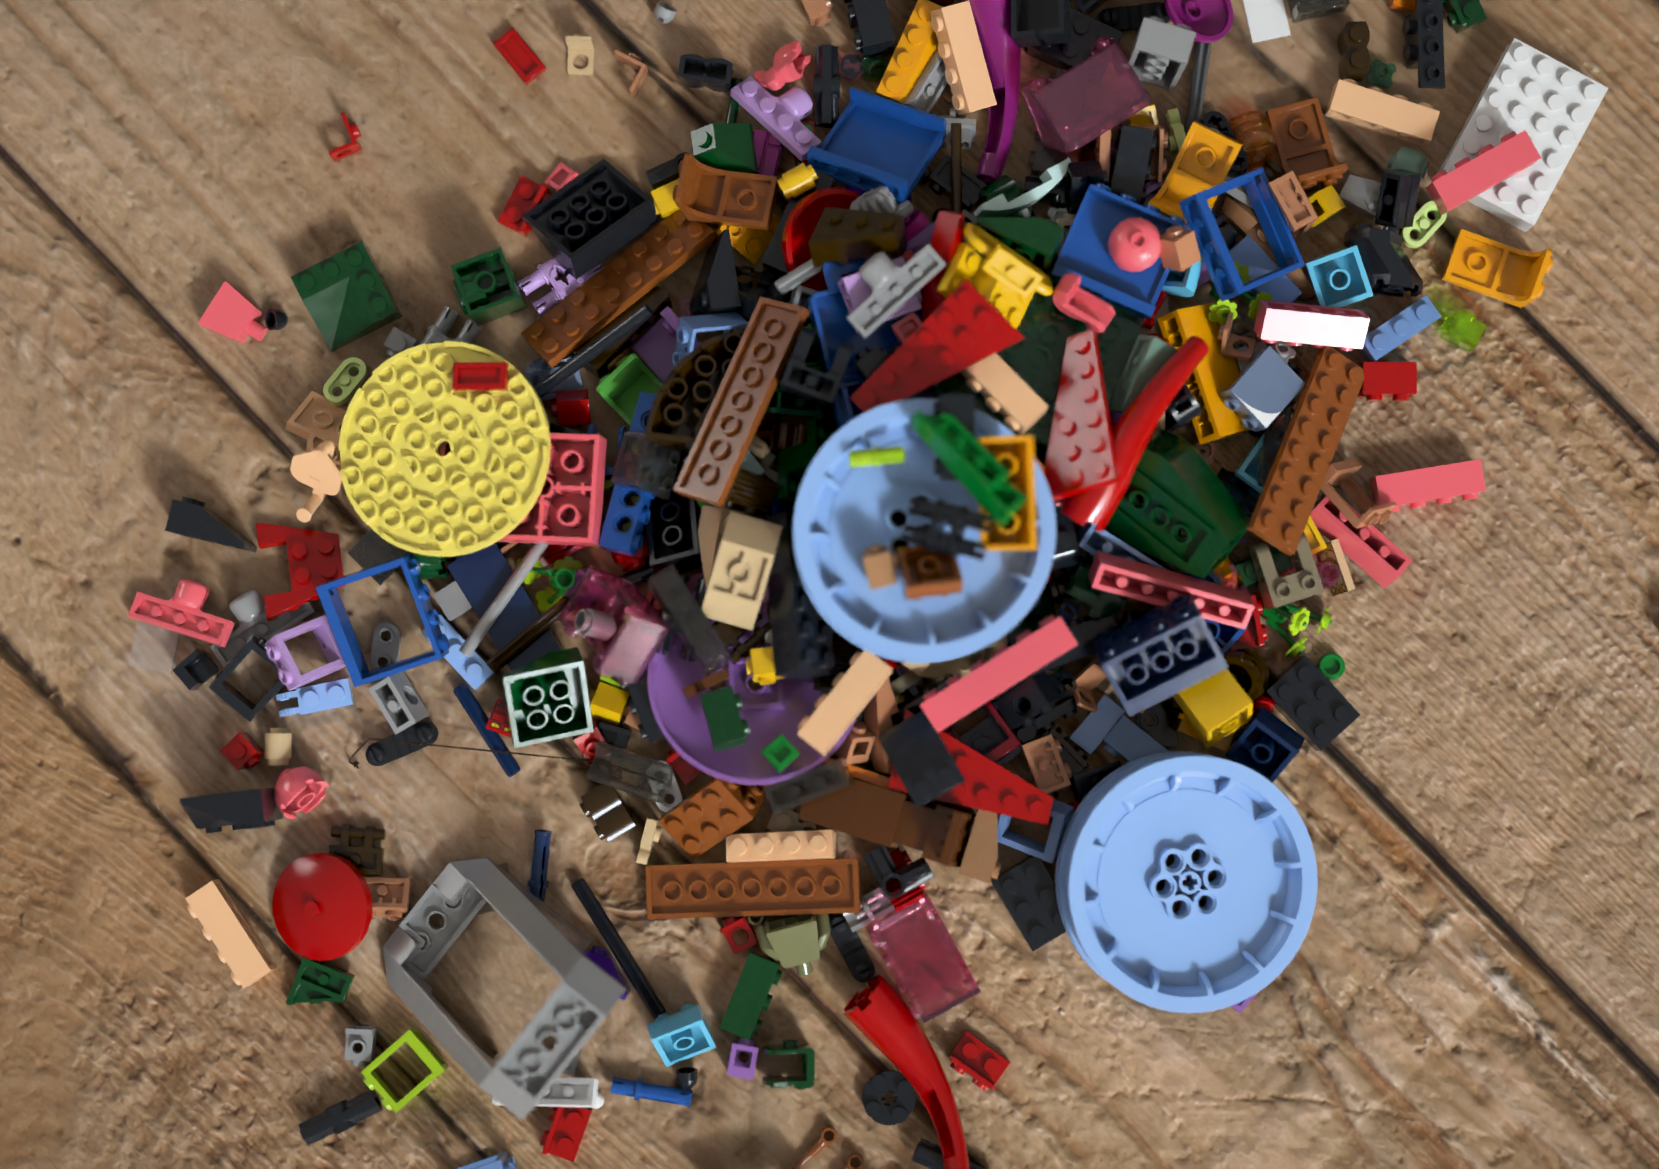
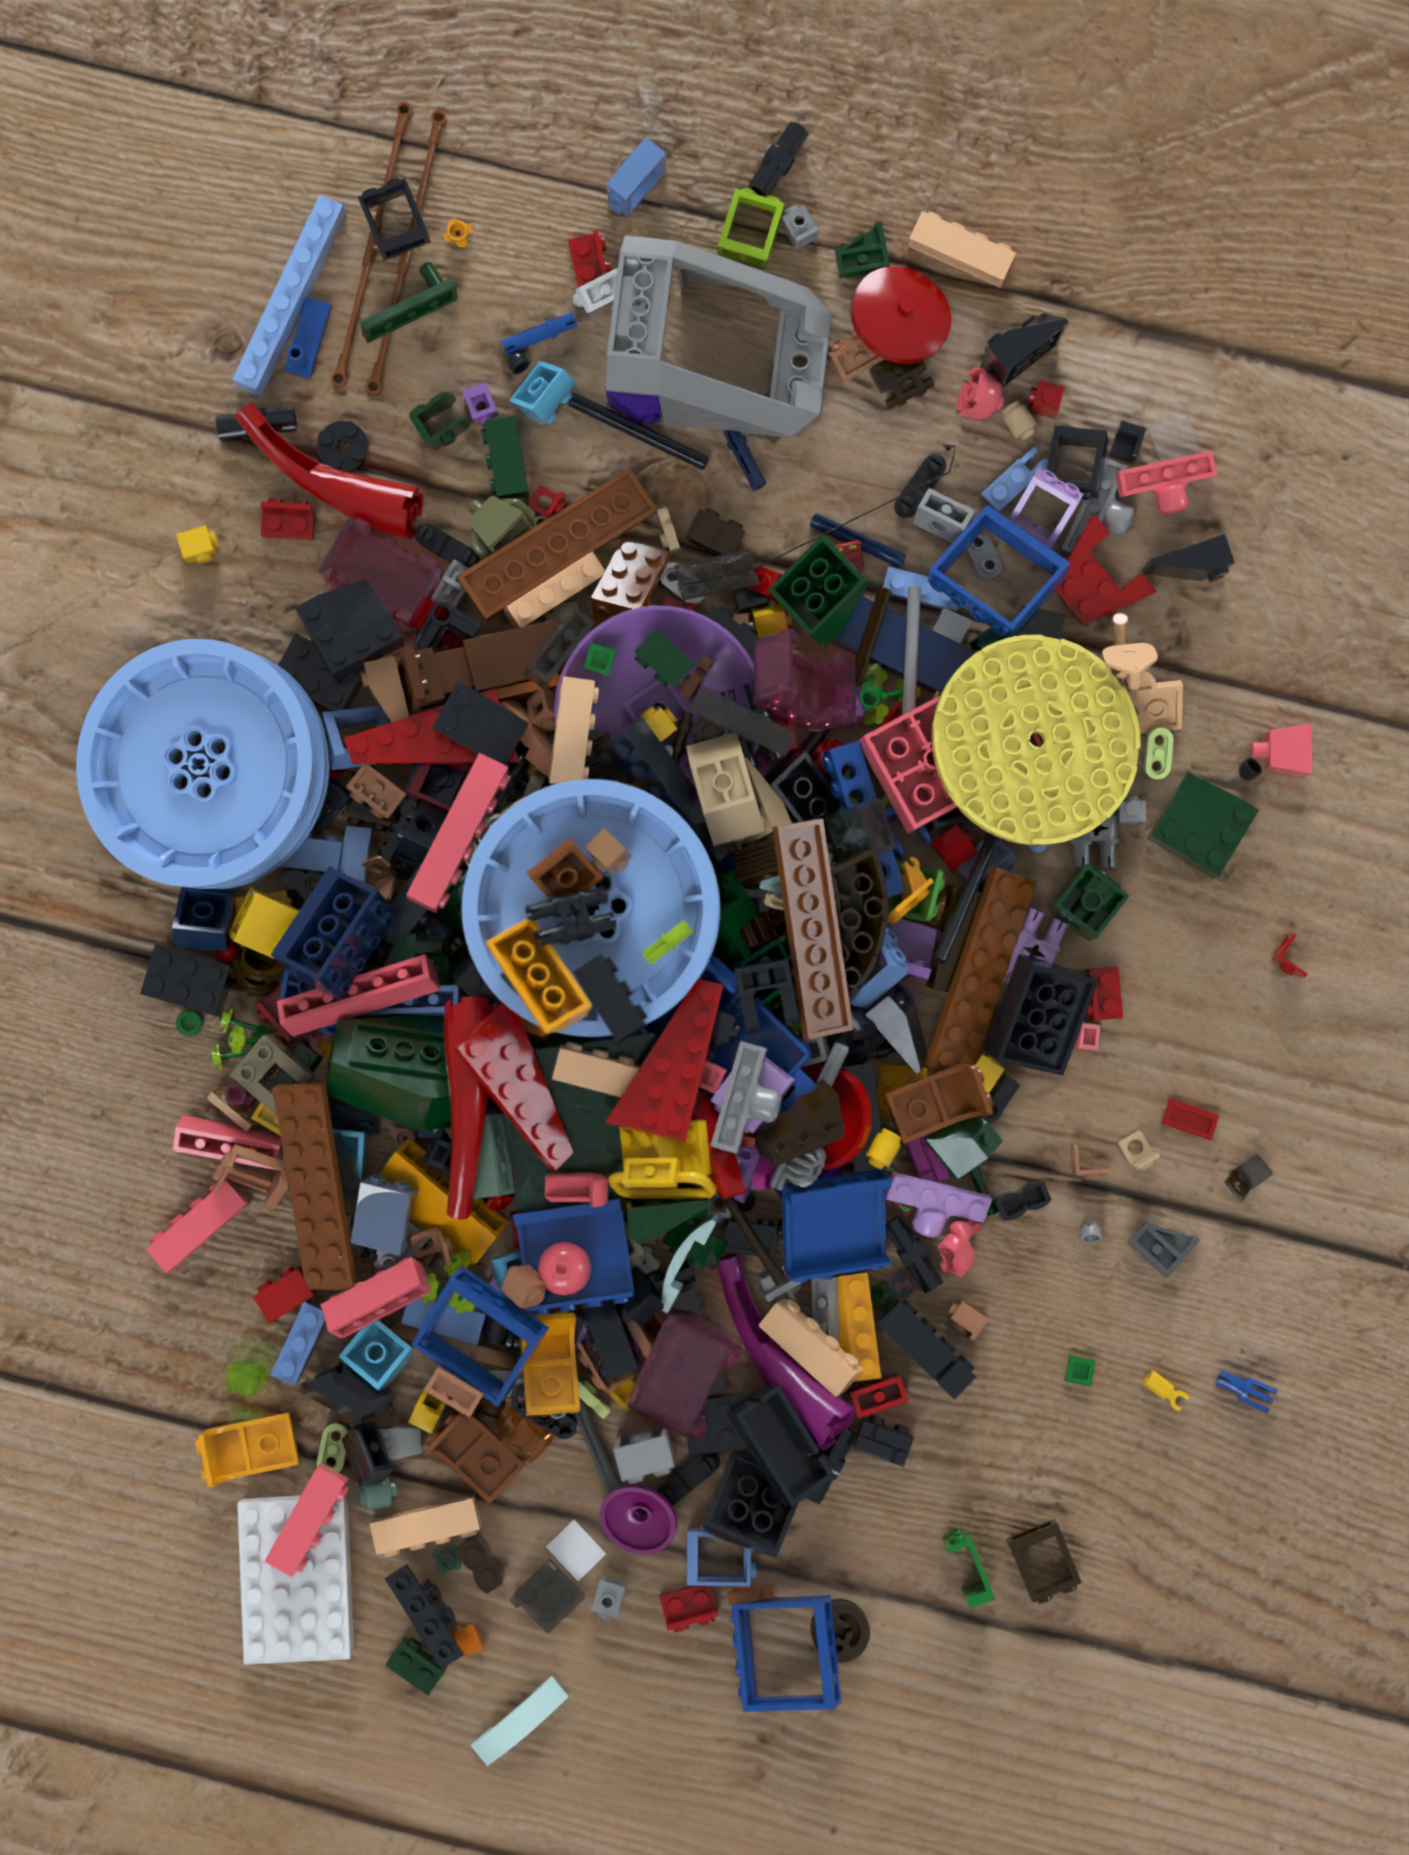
camera: 145 degrees right, 0 degrees up
red tile [453,362,509,391] -> none
light grey brick [574,608,616,641] -> none
green wedge [911,411,1027,528] -> none
none -> yellow brick [176,525,219,564]
none -> black slope [295,579,404,683]
none -> light orange plate [887,857,934,926]

